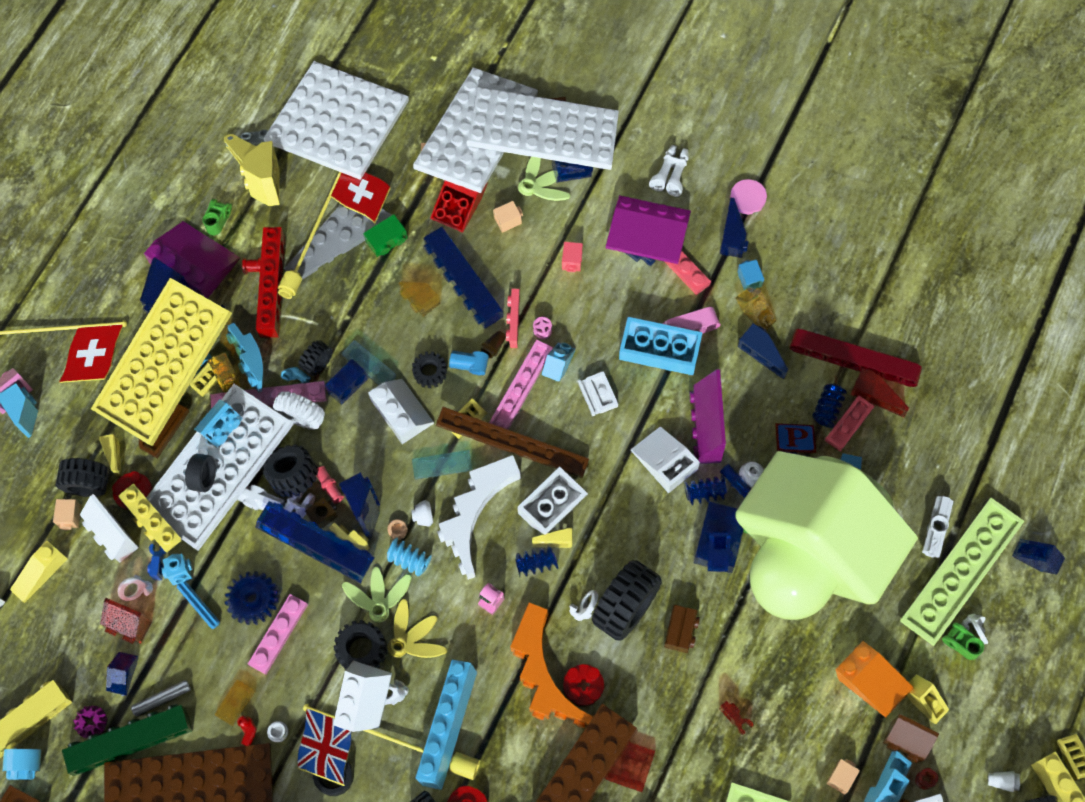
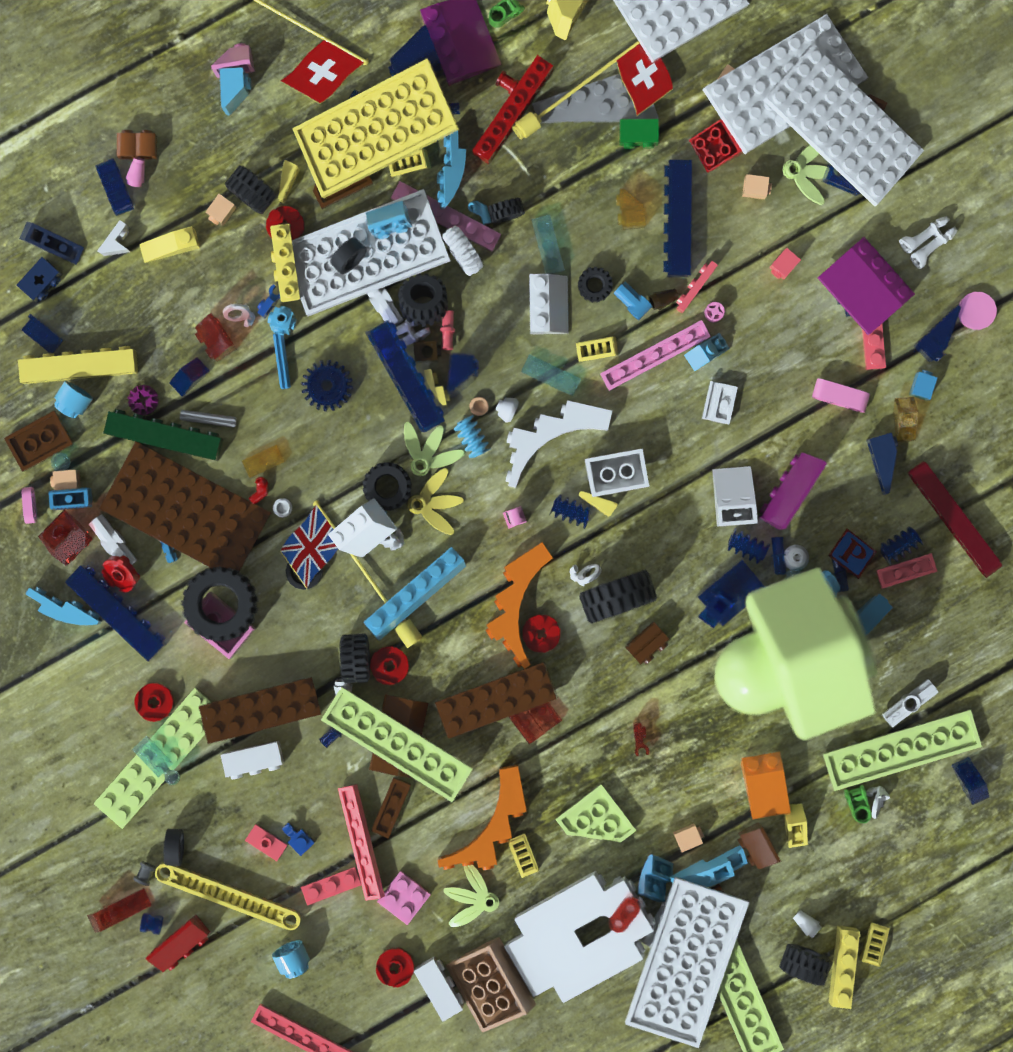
camera: 40 degrees right, 20 degrees up
white slope [80,494,139,563] -> none
clear yellow slope [208,352,242,393] -> none
bright pink plate [248,594,308,675] -> none
clear blue brick [325,359,368,405] -> none
reddish brown plate [436,407,589,478] -> none
medium azure slope [619,317,703,375] -> none
clear red slope [850,368,909,418] -> none
clear red bush [915,768,938,790] -> none

